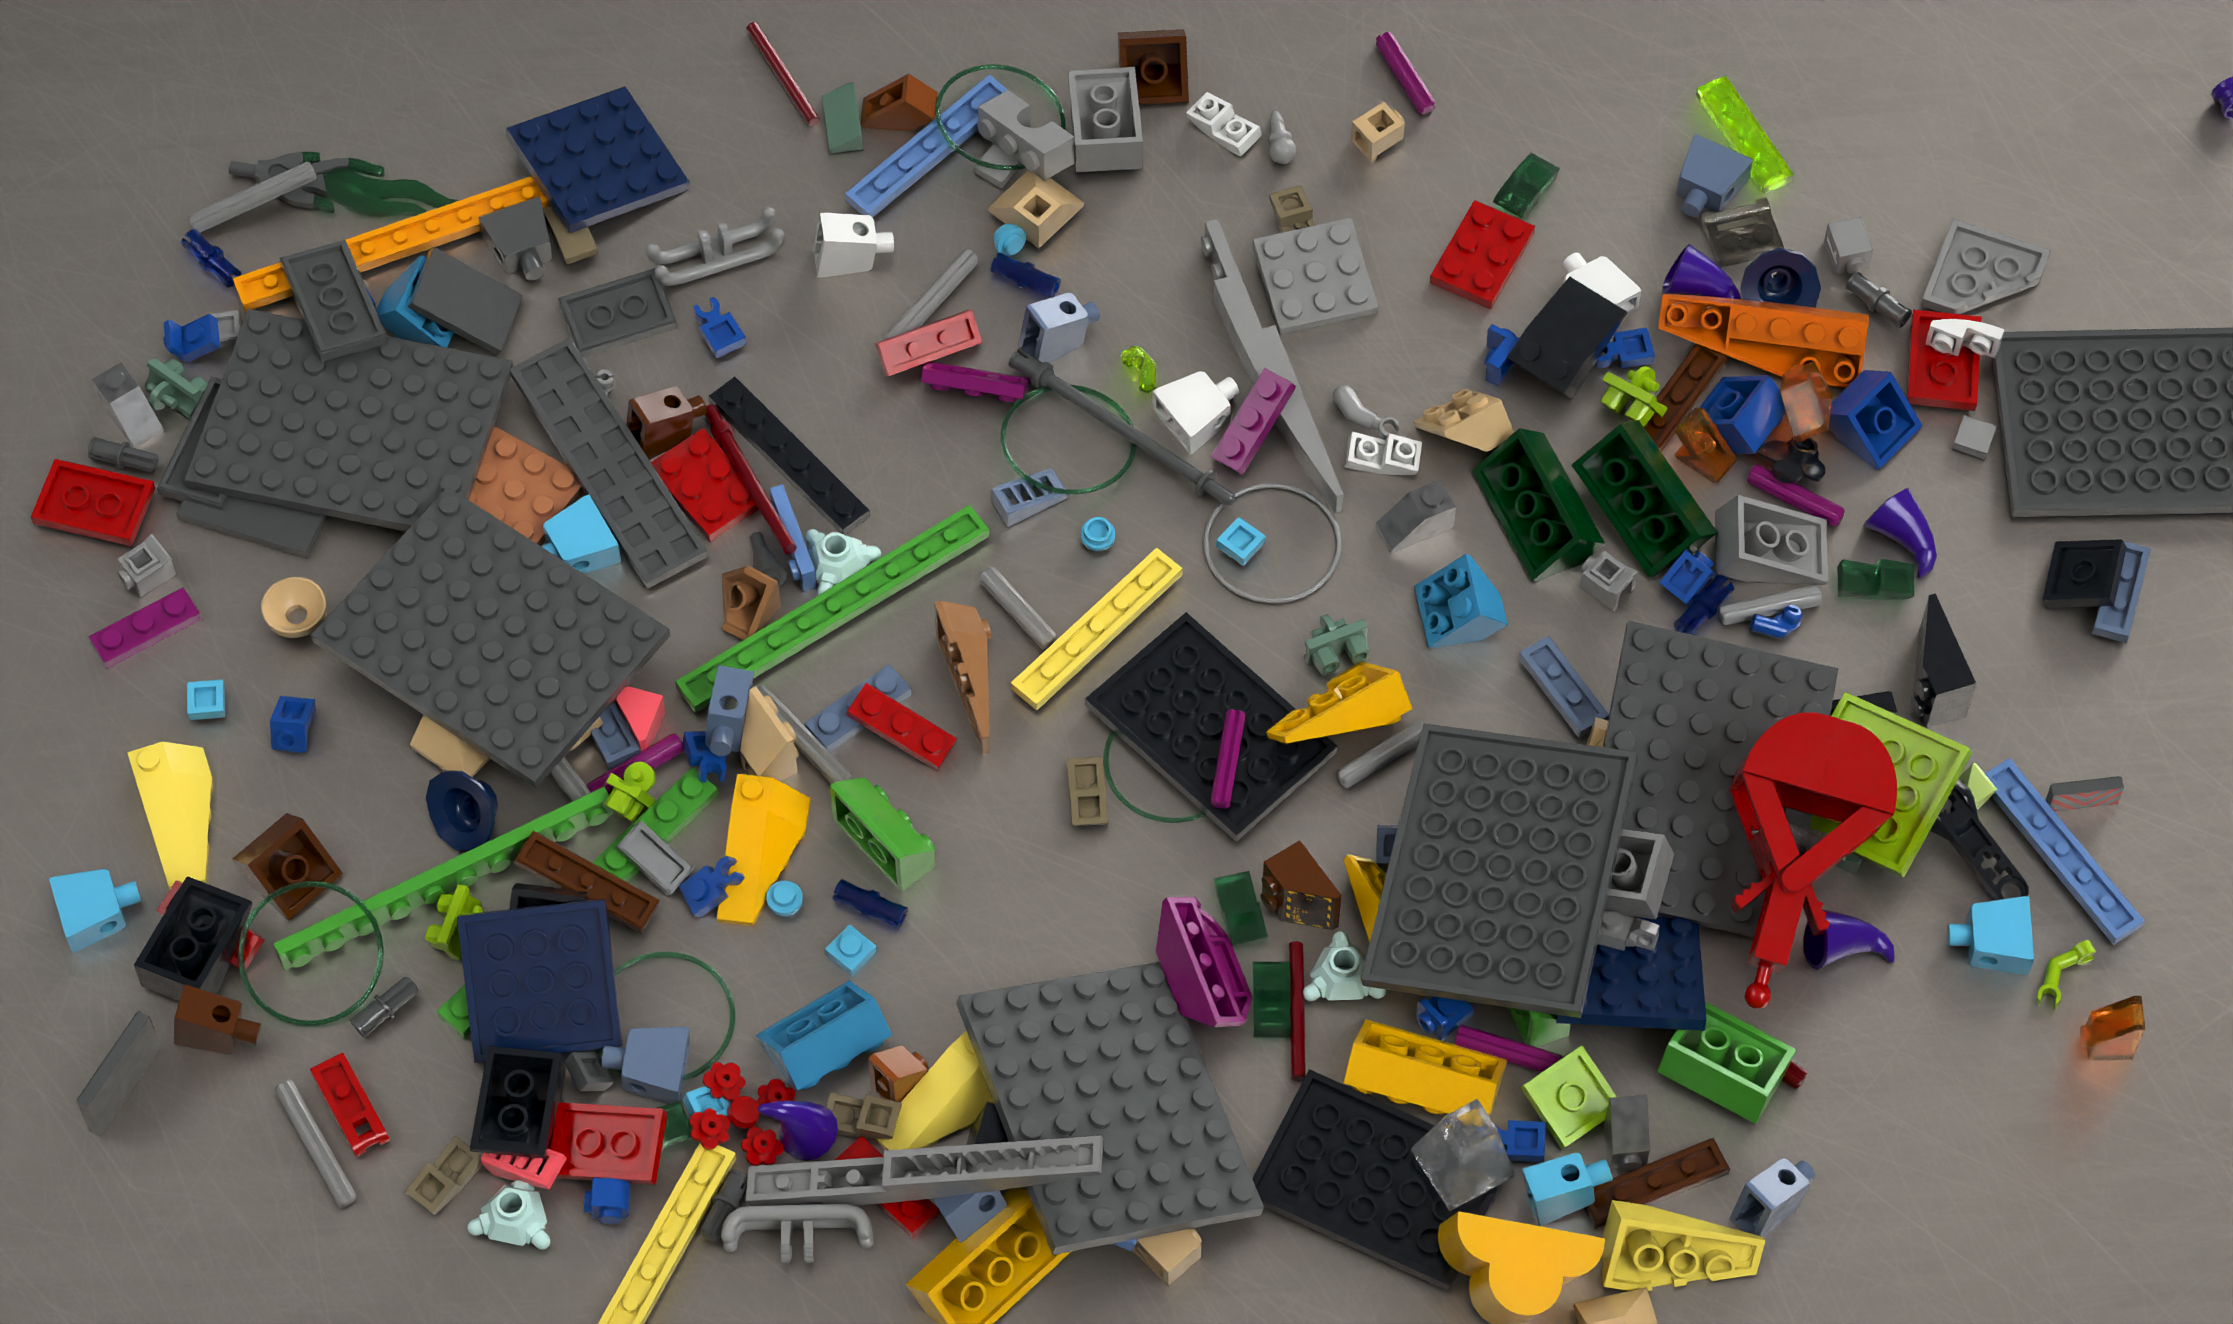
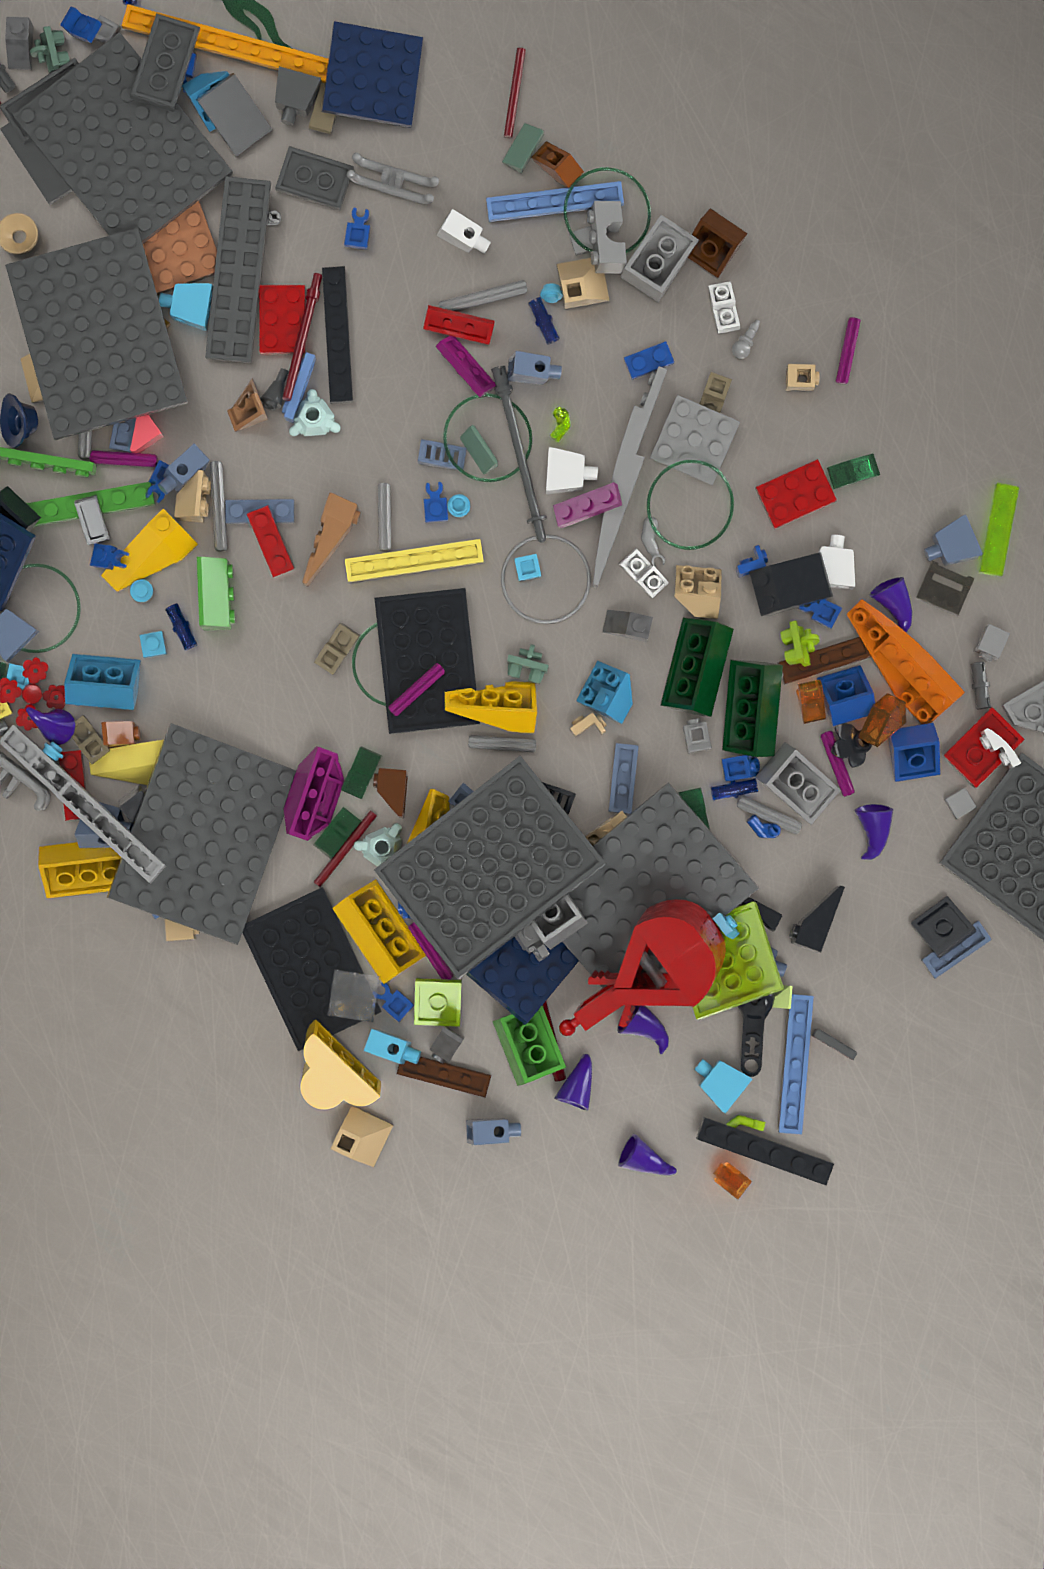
camera: 40 degrees right, 25 degrees up
reddish brown tile [514,831,660,934] -> none
lime hips [605,762,656,823] -> none
reddish brown torso [626,386,707,460] -> none
bright green plate [675,505,990,714] -> none
light yellow wedge [1602,1200,1766,1291] -> none
dark blue hat [1740,248,1821,308] -> none
clear green slope [1837,559,1914,600] -> none
none -> medium azure plate [42,741,64,762]
none -> blue plate [424,482,448,523]
none -> sand green slope [460,425,498,474]
none -> dark purple hat [554,1054,592,1111]
none -> tan bracket [570,713,607,737]
none -> dark purple hat [618,1134,677,1176]
none -> blue plate [624,341,674,380]
none -> clear green piece [647,460,734,550]
none -> black plate [696,1117,834,1186]

